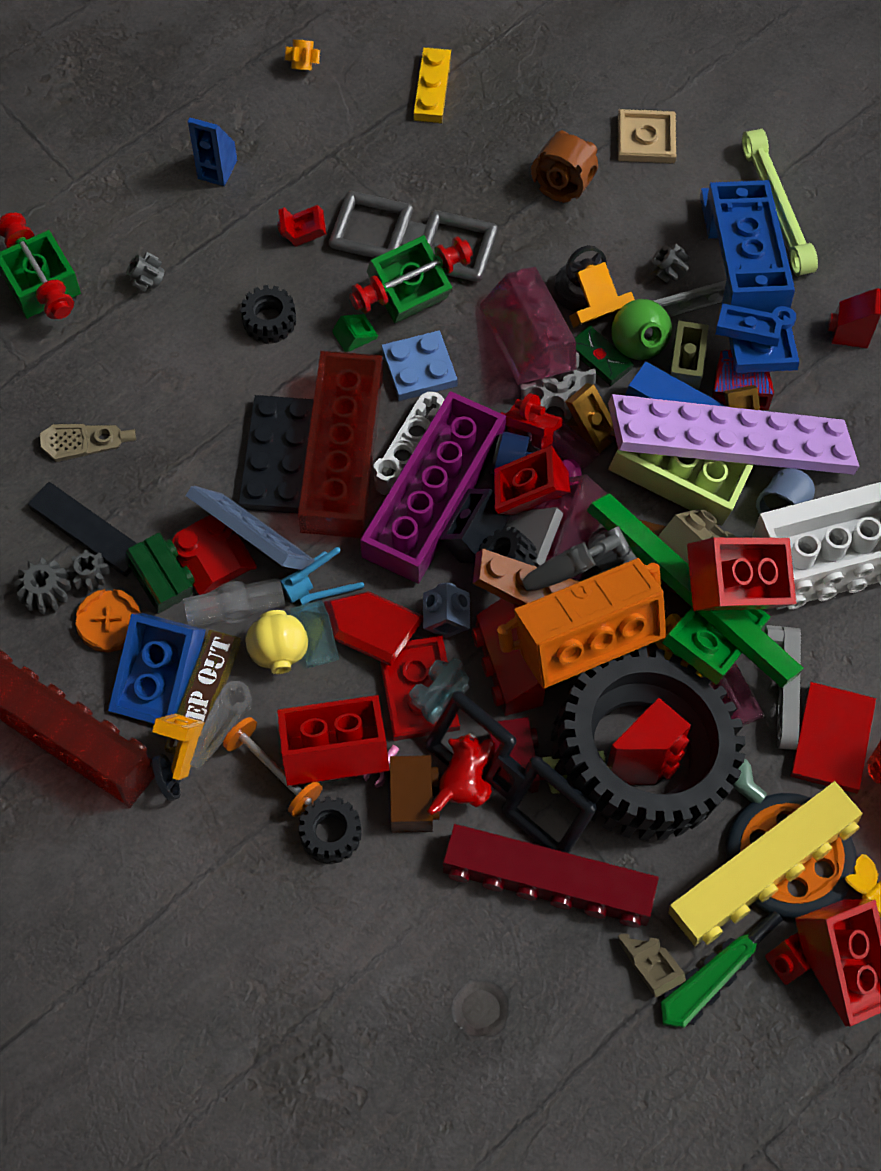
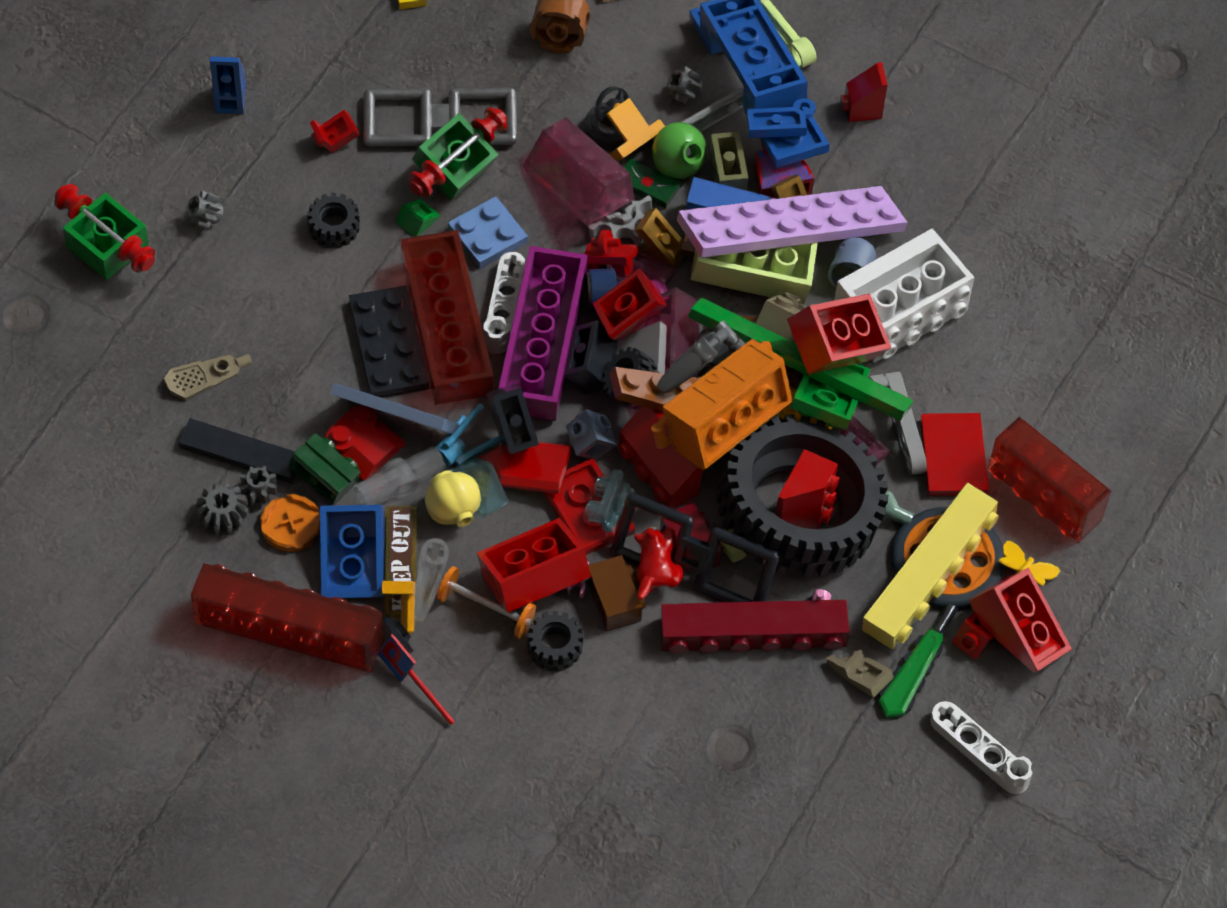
camera: 20 degrees left, 5 degrees down
none -> red piece [378,634,454,725]
none -> black brick [486,384,539,454]
none -> bright pink hand [811,589,832,600]
none -> white beam [930,701,1033,794]

